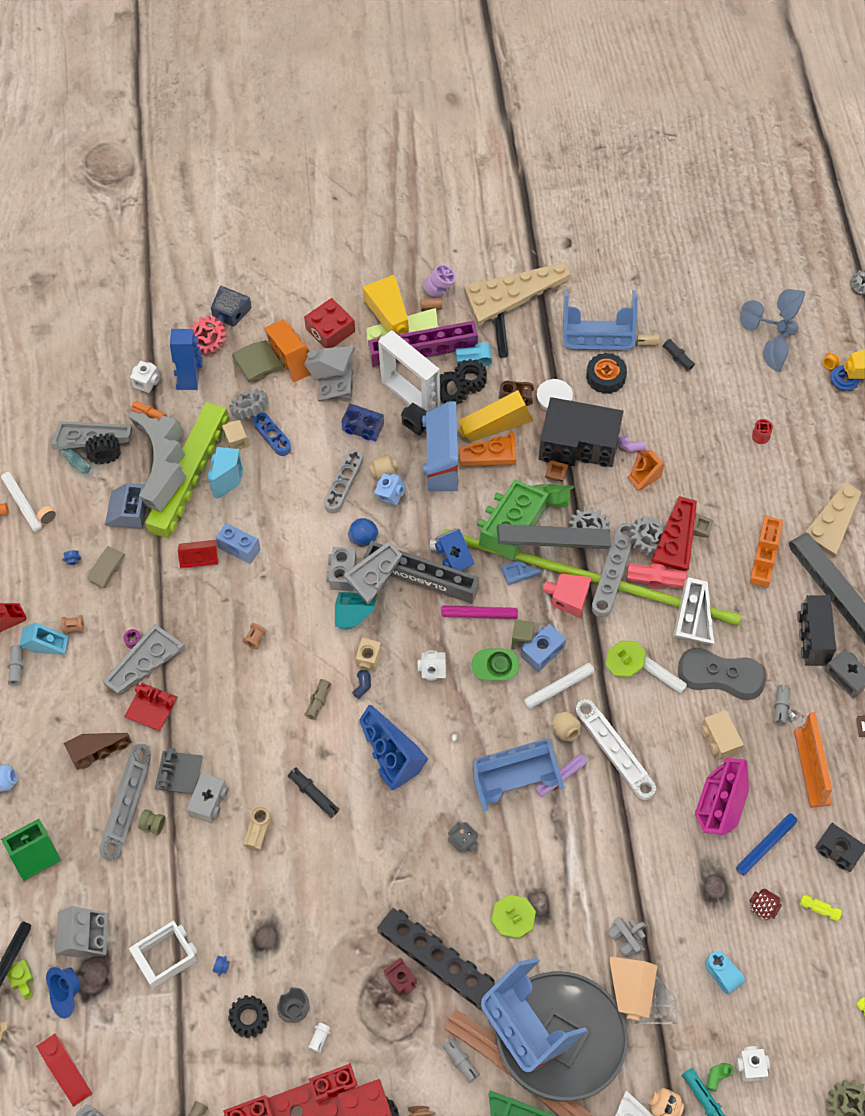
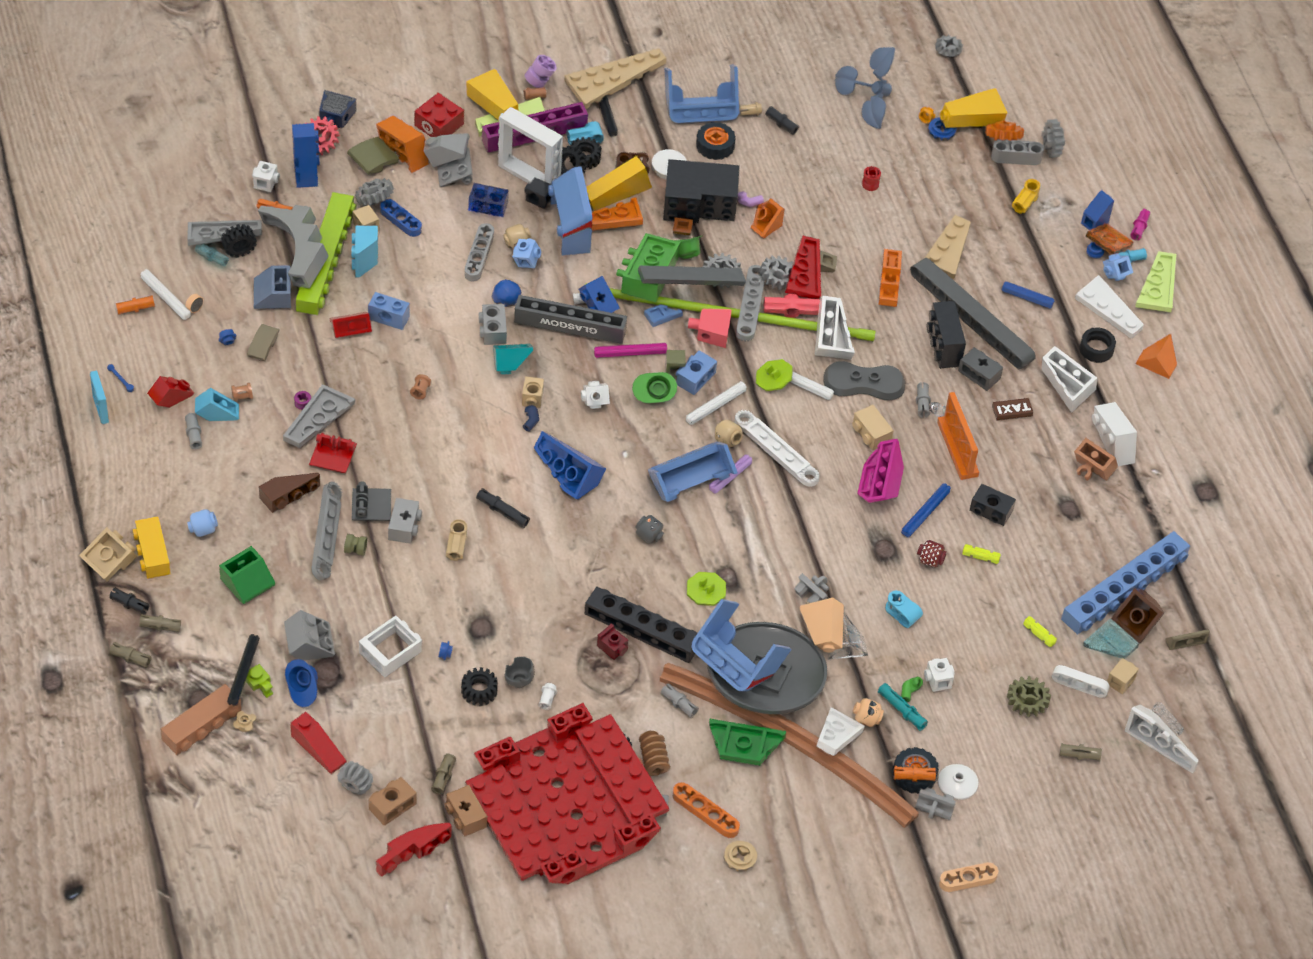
camera: 15 degrees left, 10 degrees down
dark tan pin [304,679,332,720] -> none
light grey wing [344,541,402,605] -> none

